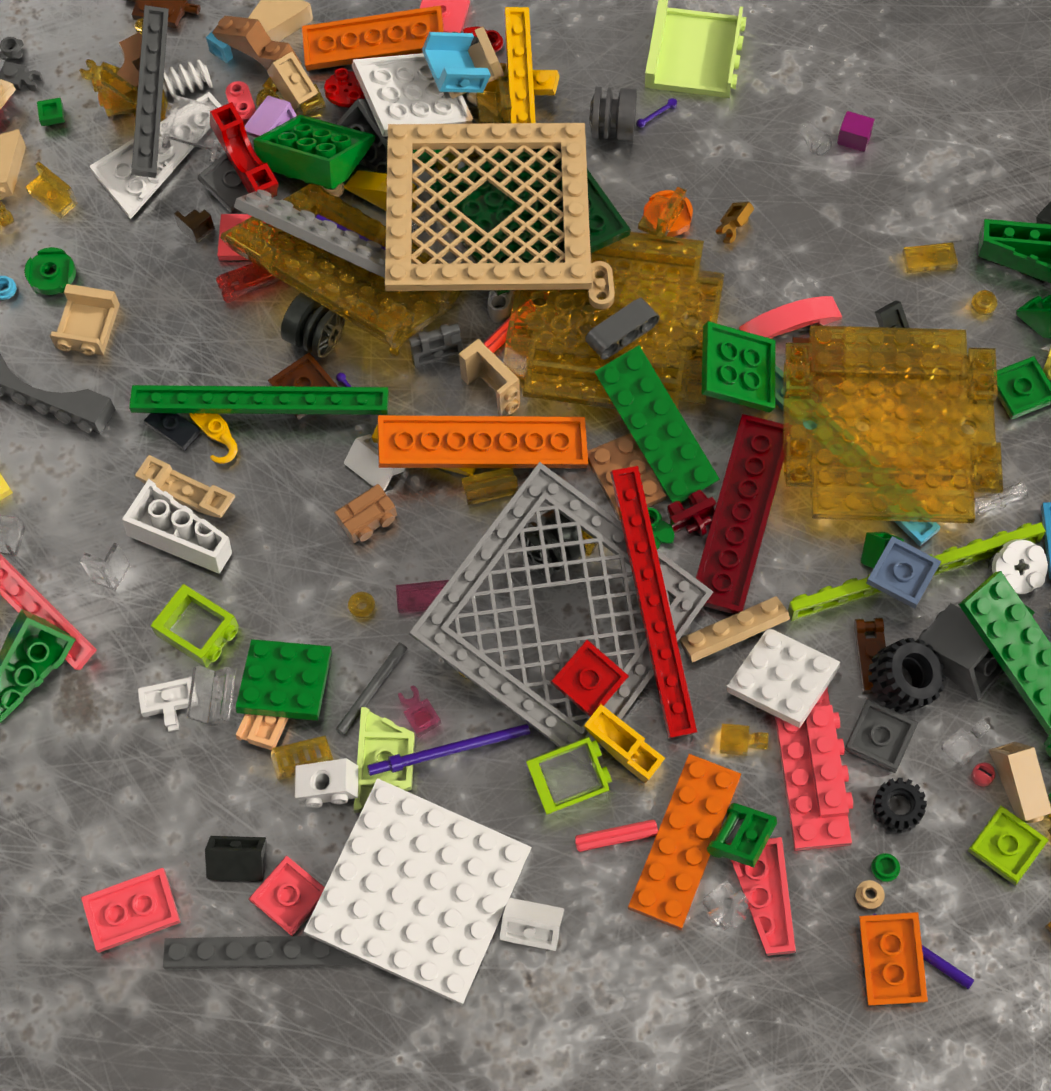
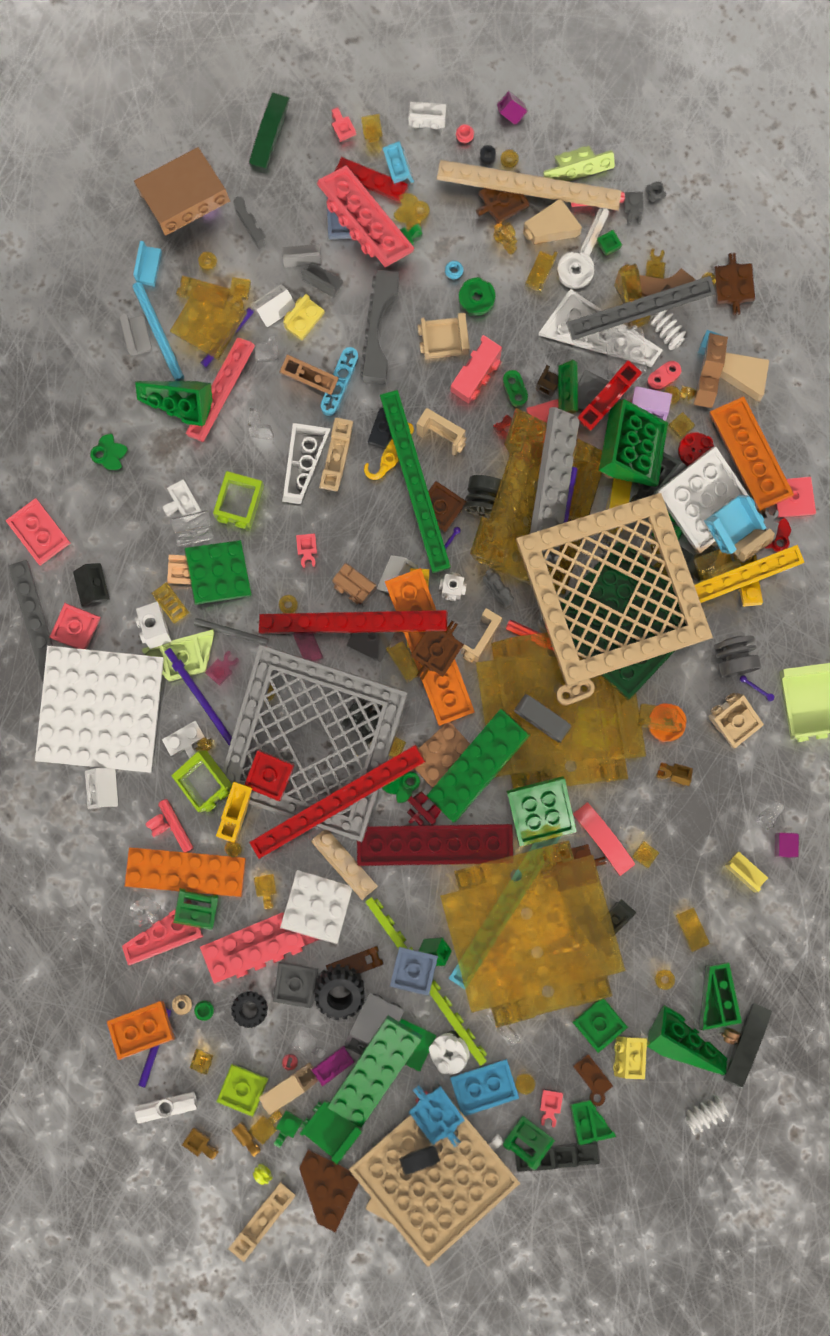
camera: 70 degrees right, 15 degrees up
tan panel [267,52,319,111] -> none
none -> green plate [90,434,128,470]
none -> white piece [135,1092,198,1123]
none -> coral wheel [145,814,170,838]
none -> white plate [162,721,205,759]
none -> clear yellow plate [190,1048,214,1075]
none -> clear yellow plate [195,737,214,751]
none -> clear yellow hinge [224,841,242,857]
none -> red plate [258,610,448,634]
none -> medium nougat slope [279,355,339,395]
none -> coral plate [296,533,317,568]
none -> magenta plate [311,1046,355,1086]
none -> medium azure beam [321,347,359,416]
none -> dark grey plate [347,611,396,662]
none -> reddish brown plate [411,620,464,680]
none -> tan panel [417,408,467,456]
none -> white brick [439,572,467,601]
none -> coral wedge [450,335,502,404]
none -> green plate [503,370,528,407]
none -> white plate [557,252,594,291]
none -> green plate [558,360,578,414]
none -> white axle [580,207,609,256]
none -> clear yellow plate [632,841,659,869]
none -> tan plate [708,693,764,749]
none -> light yellow panel [725,851,768,892]

